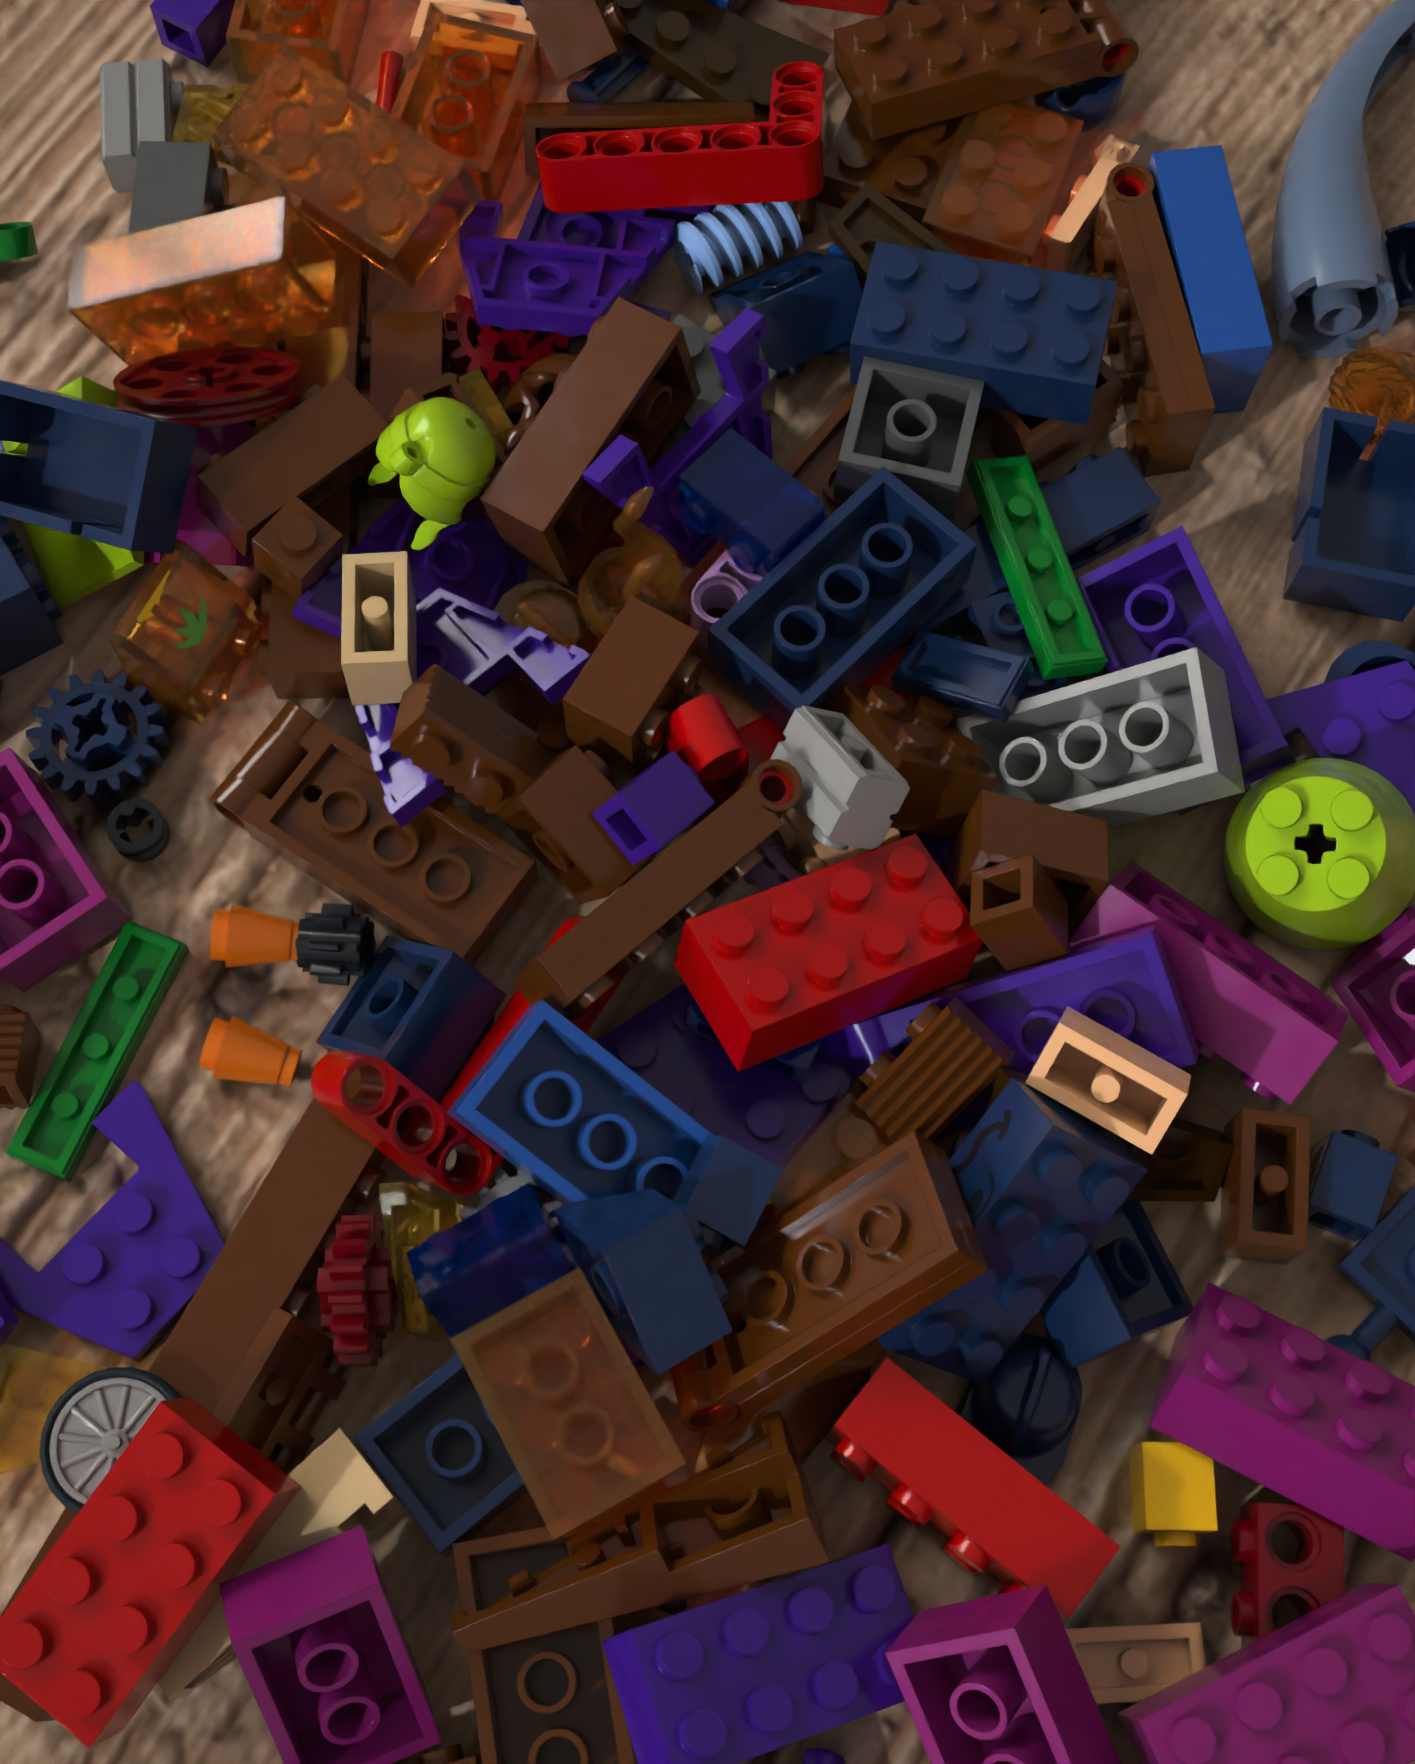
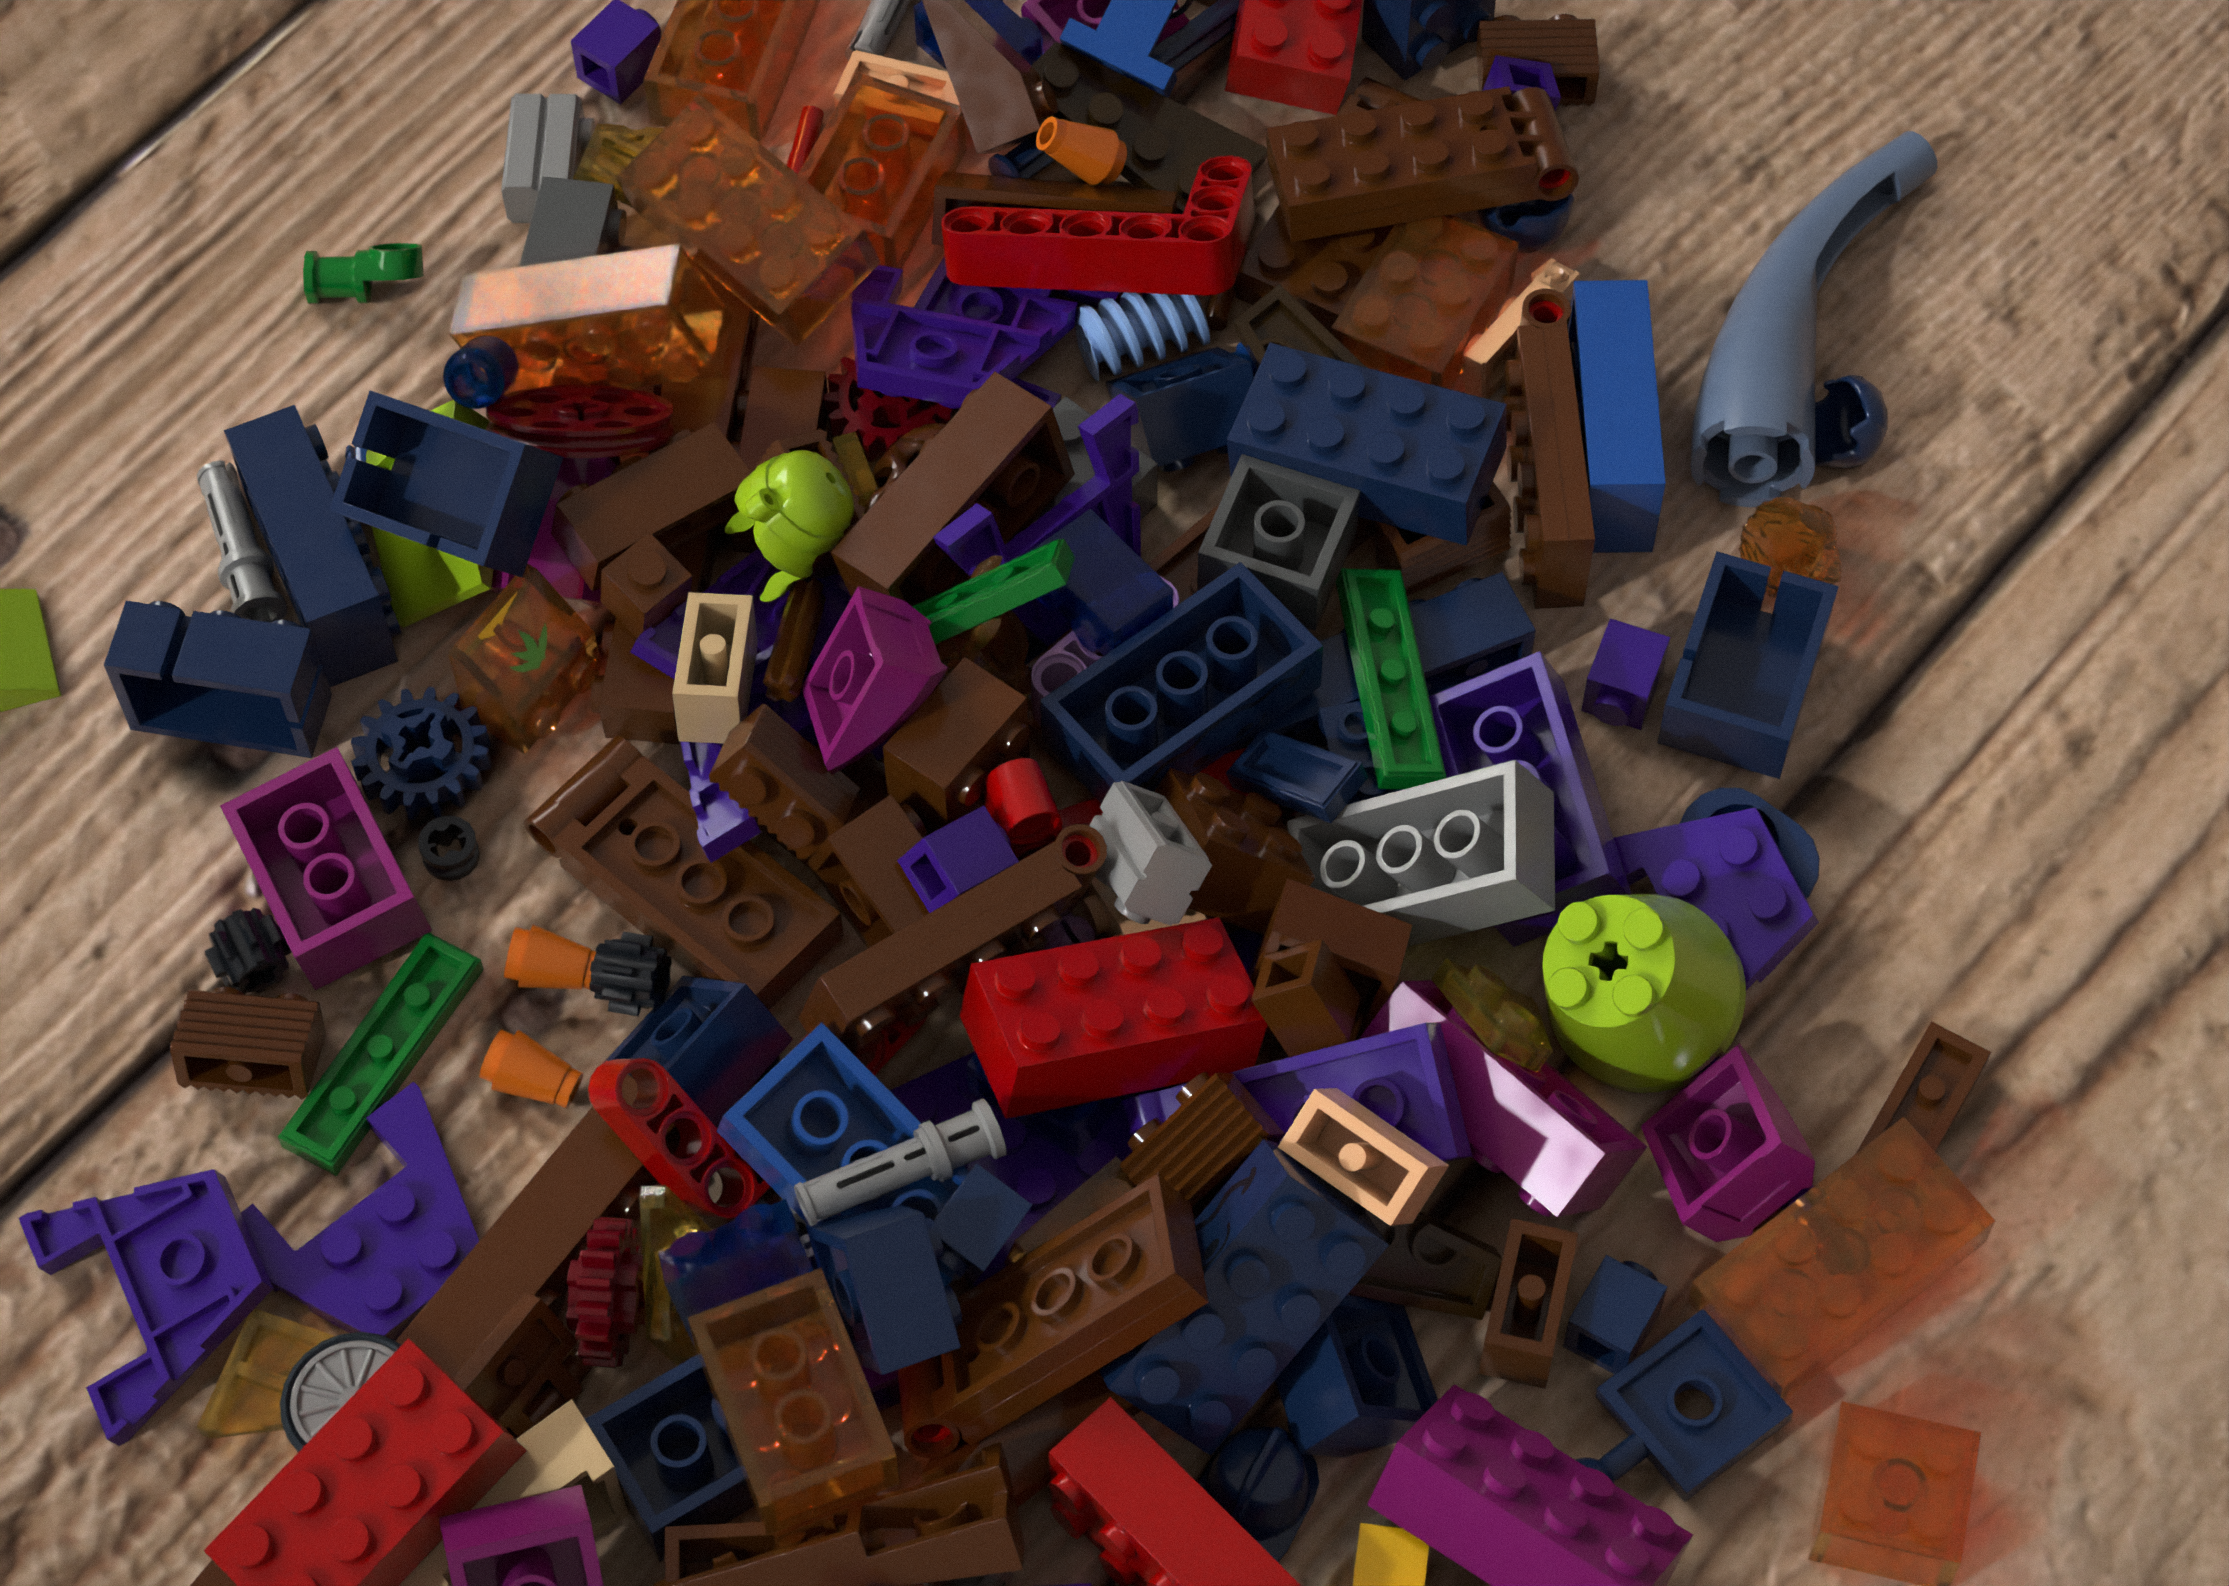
camera: 10 degrees right, 10 degrees down
none -> clear blue brick [443,336,519,409]
none -> reddish brown axle [763,578,826,703]
none -> light grey pin [794,1098,1007,1227]
none -> magenta slope [801,586,948,775]
none -> green tile [912,538,1075,644]
none -> orange cone [1036,116,1127,185]
none -> clear yellow wing [1431,958,1553,1072]
none -> dark purple brick [1581,618,1670,730]

